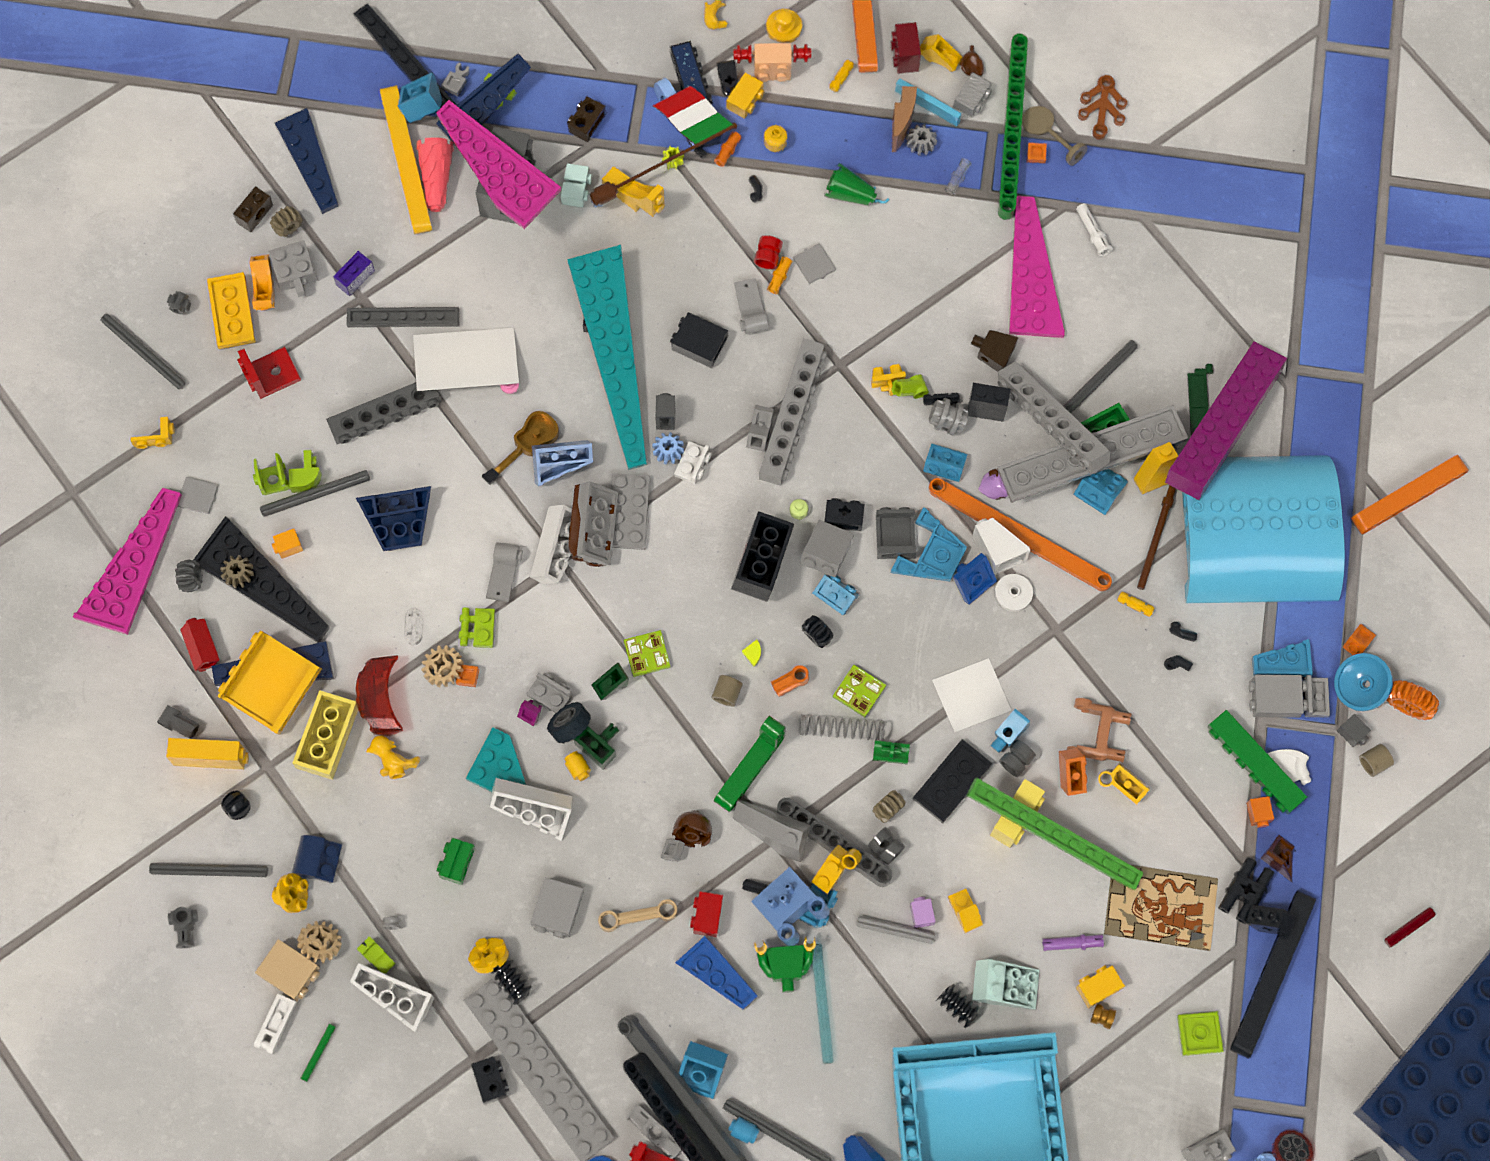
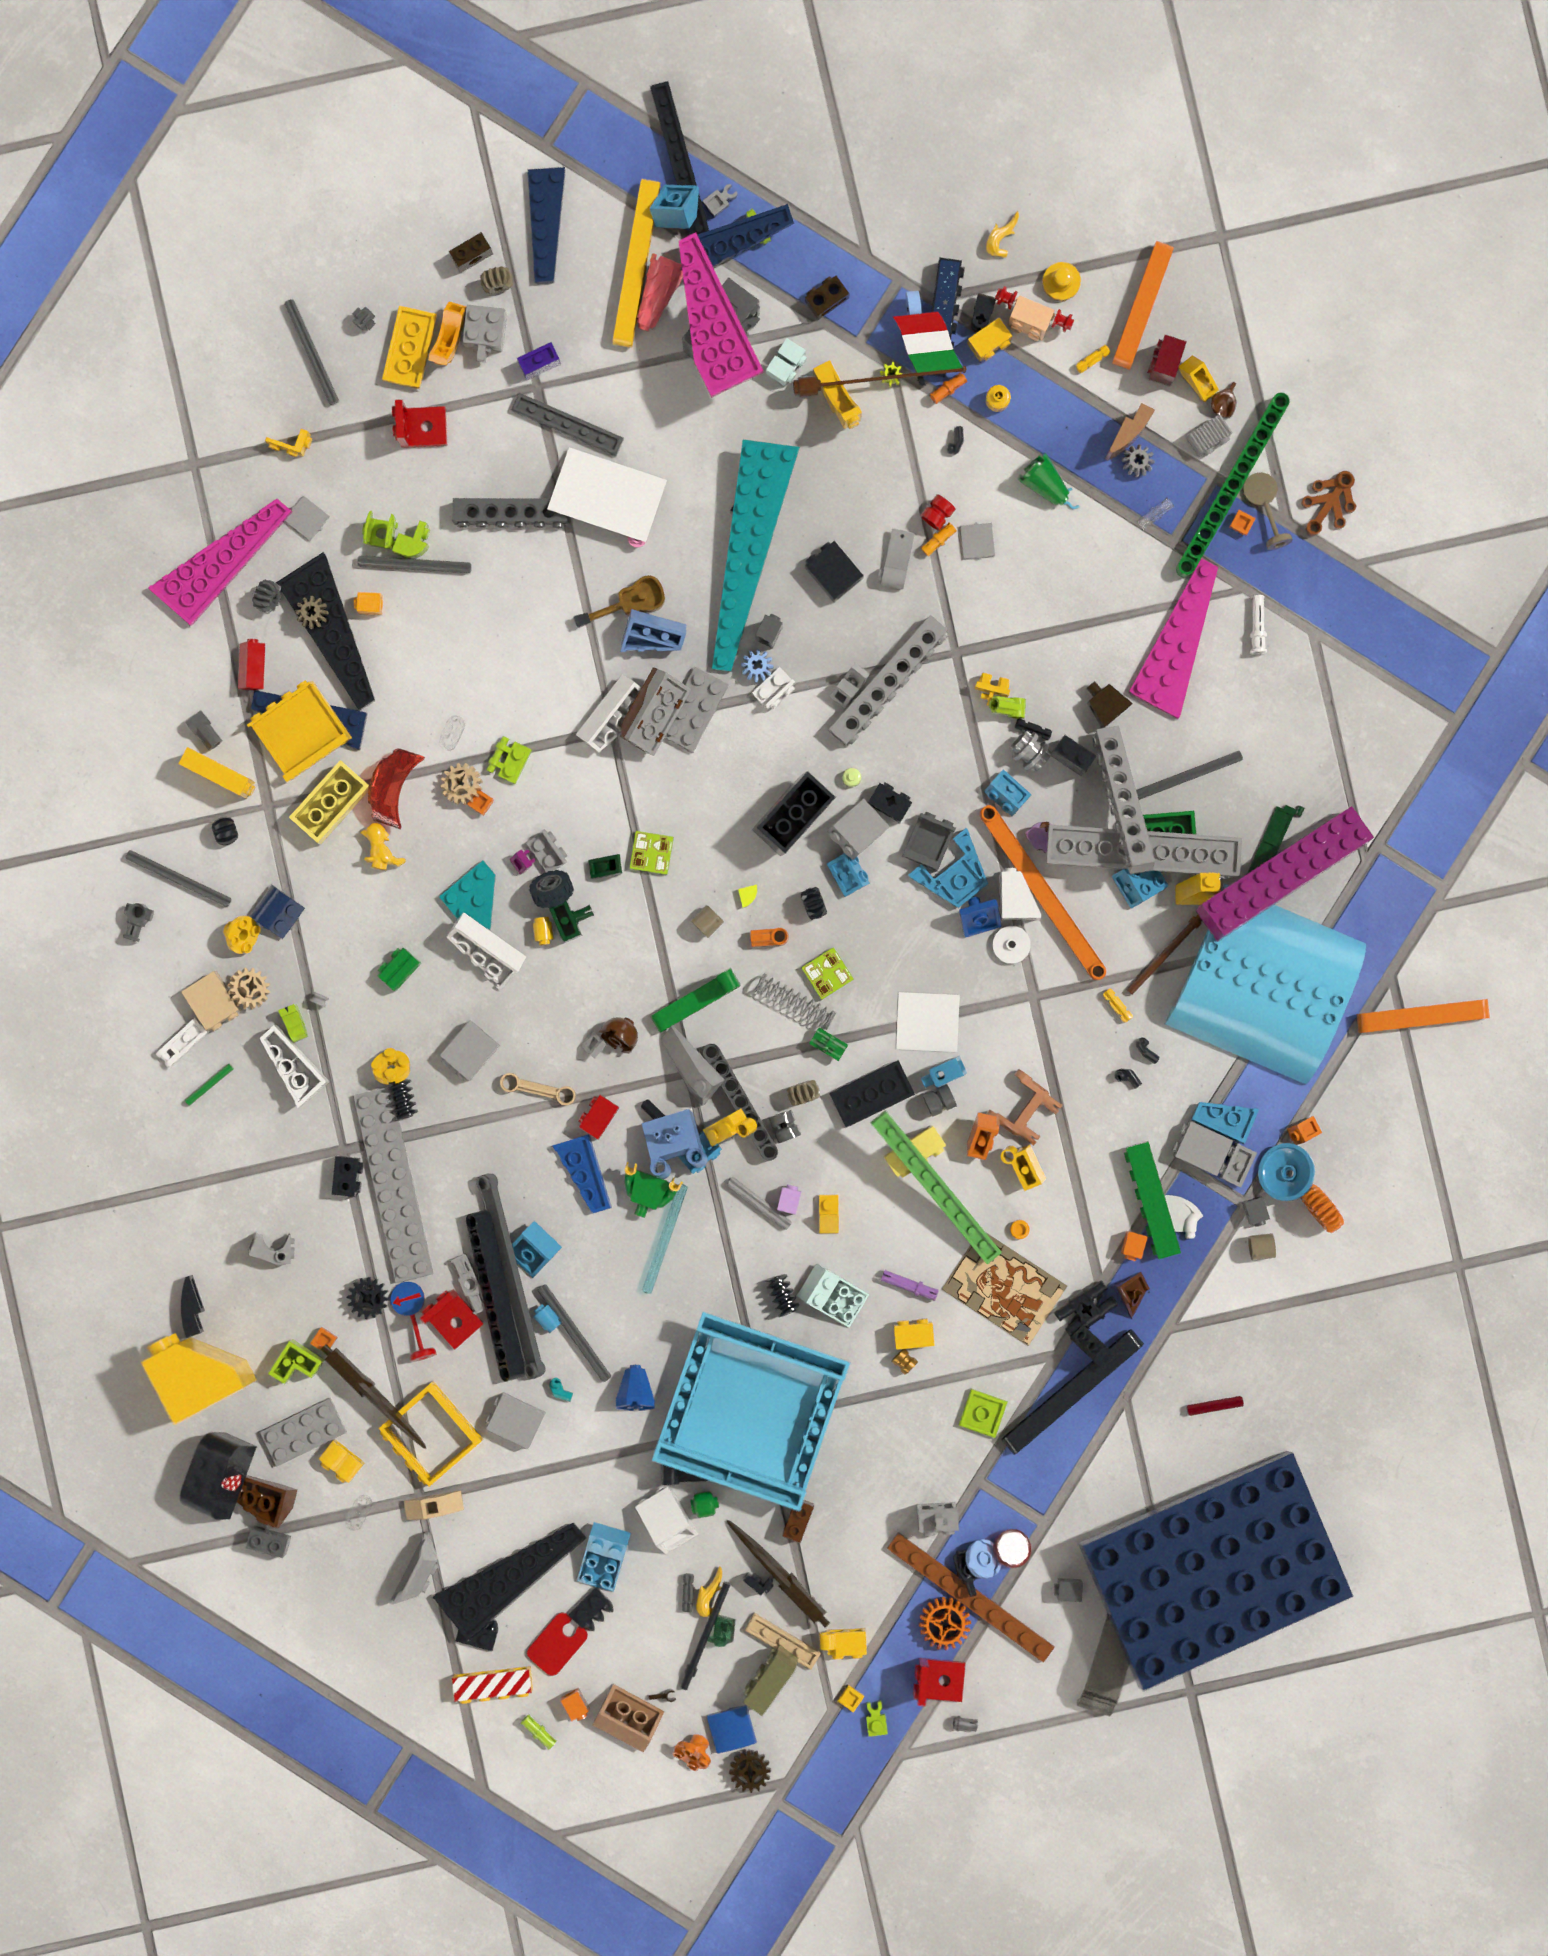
camera: 25 degrees right, 15 degrees up
dark blue wedge [356,486,431,552] -> none
light grey door [486,542,523,602] -> none
medium azure tile [895,78,961,127] -> none
none -> light orange tile [1010,1220,1030,1239]

